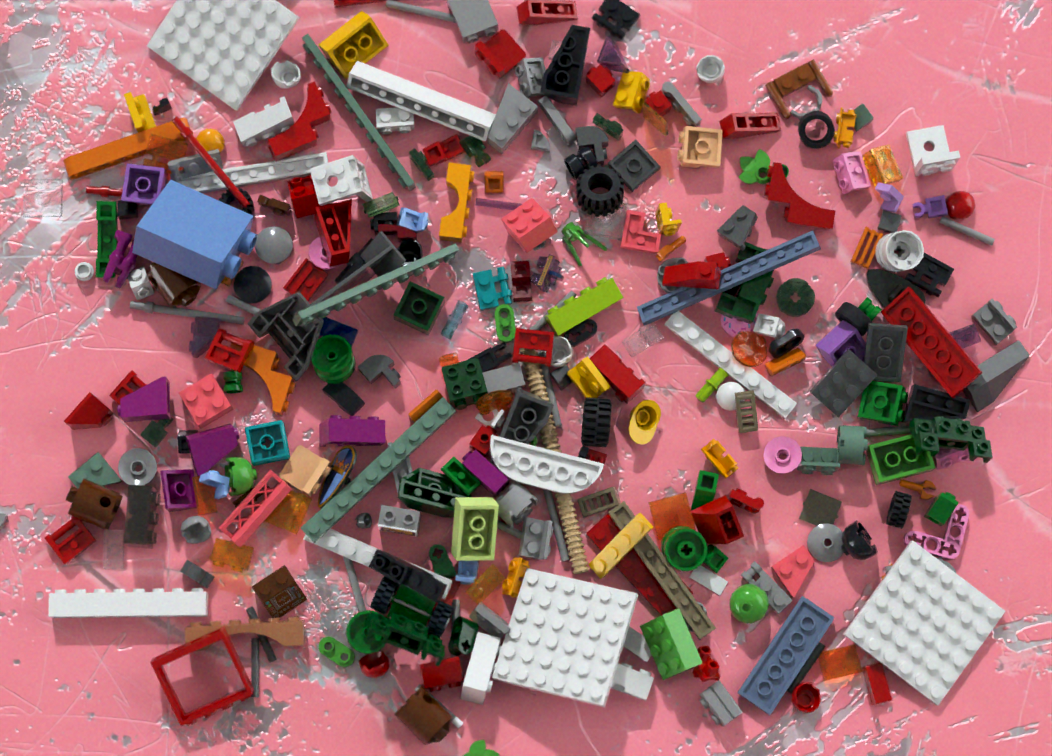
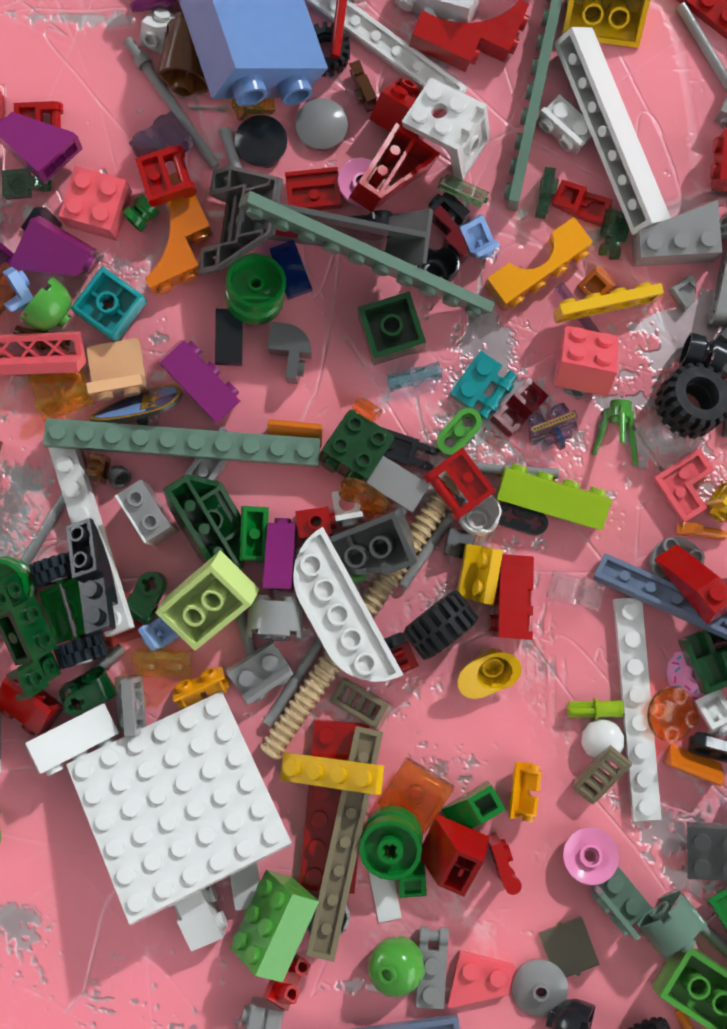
camera: 50 degrees right, 5 degrees up
none -> reddish brown plate [86,453,111,485]
none -> yellow plate [553,282,664,324]

